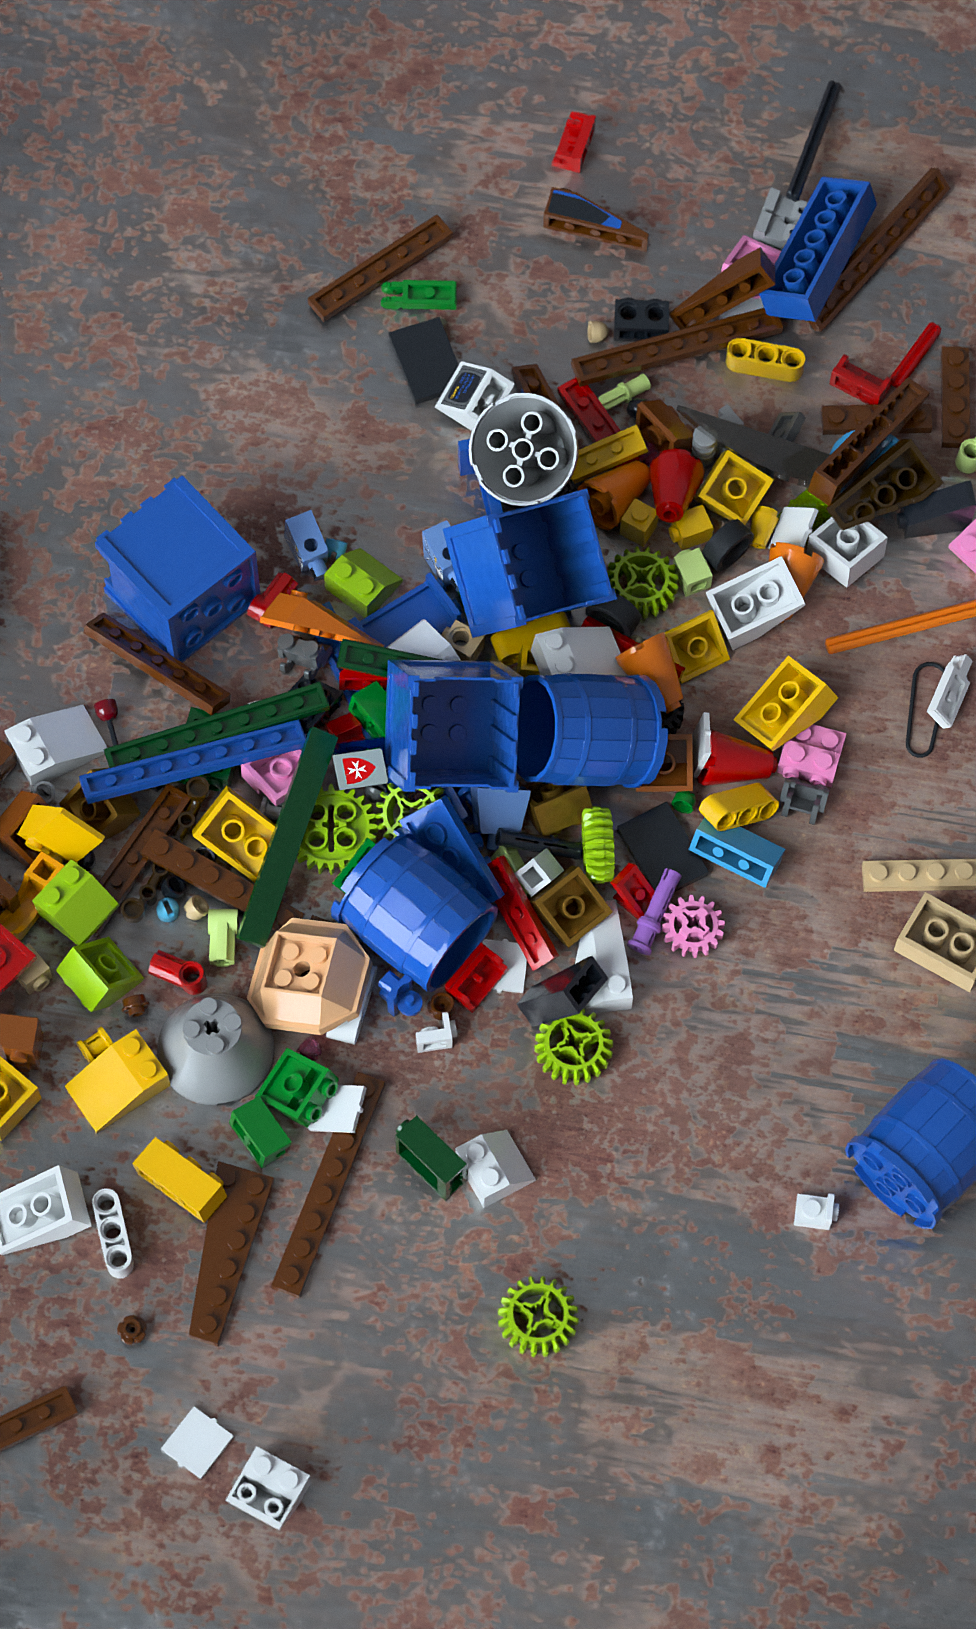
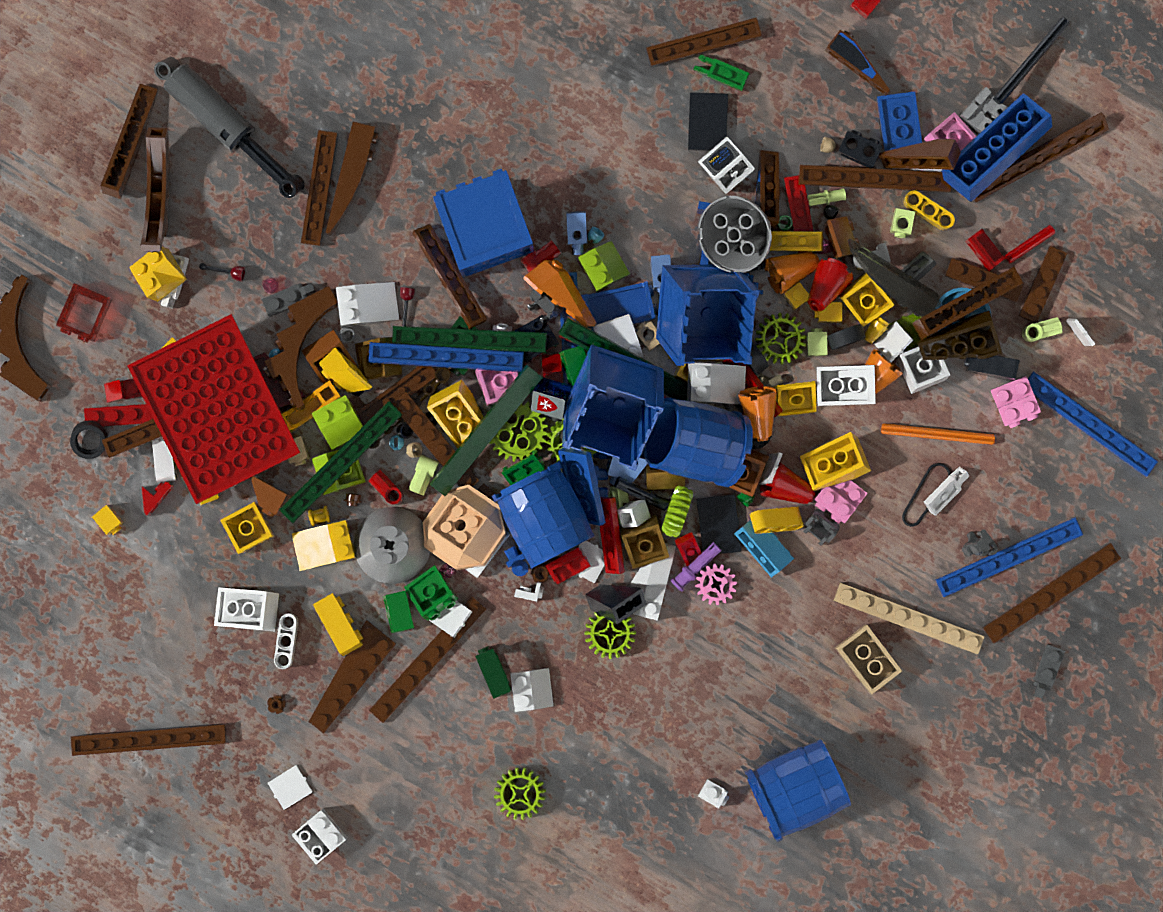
camera: 25 degrees right, 20 degrees up
none -> dark green tile [279,401,403,524]
none -> green hinge [777,215,793,230]
none -> blue plate [877,91,922,151]
none -> yellowish green brick [890,208,915,239]

